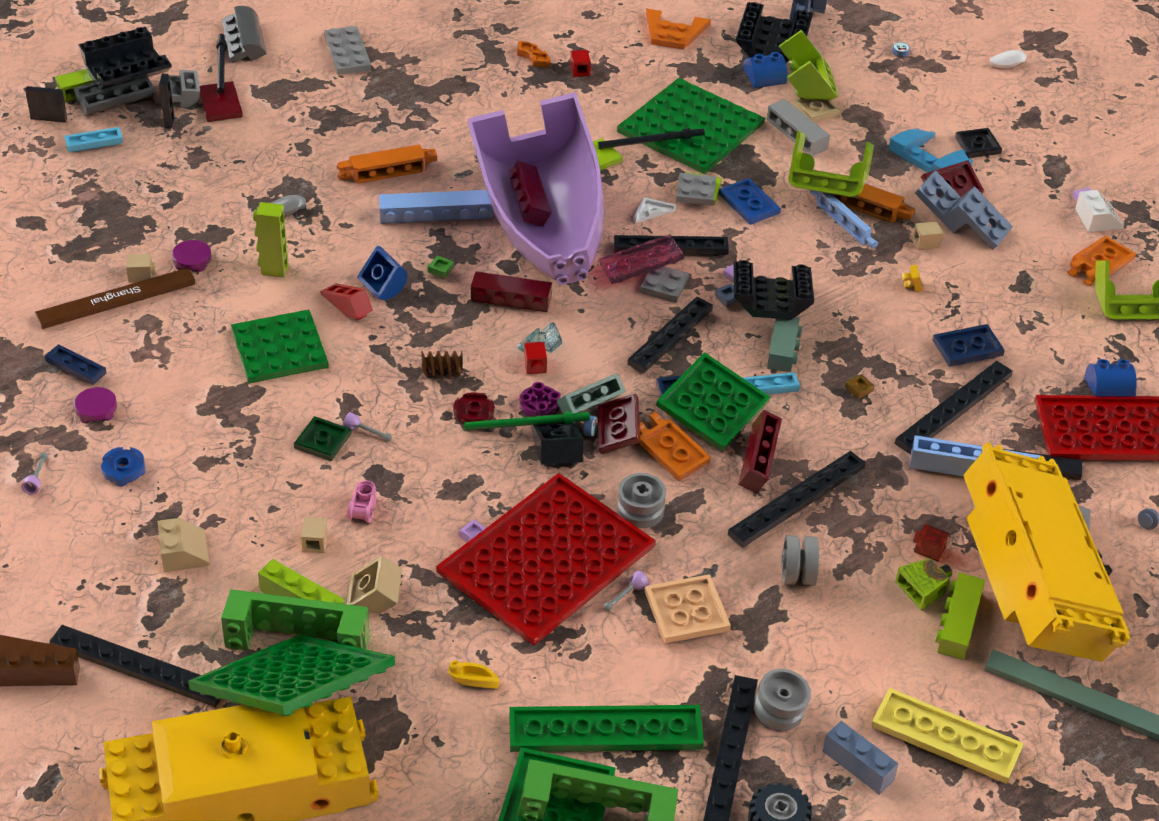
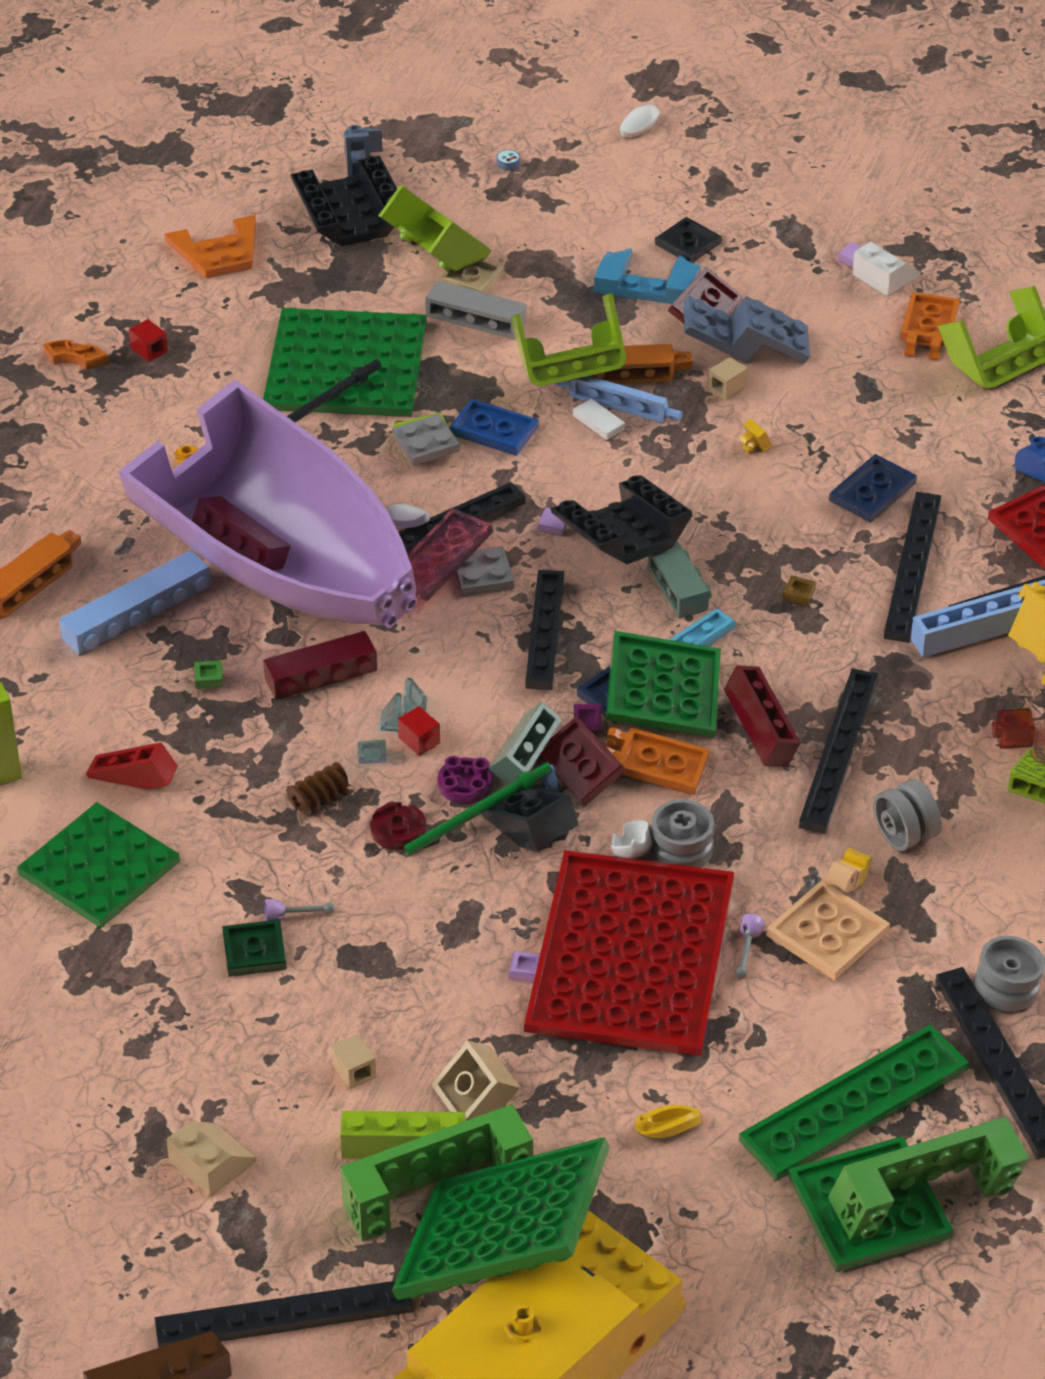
camera: 30 degrees left, 0 degrees up
blue plate [101,447,146,487] -> none
bright pink piece [347,481,377,523] -> none
blue brick [357,245,407,300] -> none
white tile [633,197,676,223] -> none
sand blue plate [715,283,738,307] -> none
blue brick [743,52,787,88] -> none
none -> clear light blue slope [357,739,386,764]
none -> white arm [386,504,429,528]
none -> white tile [573,399,625,440]
none -> magenta tile [574,704,601,733]
none -> white hair [611,820,654,859]
none -> leg [825,847,873,893]

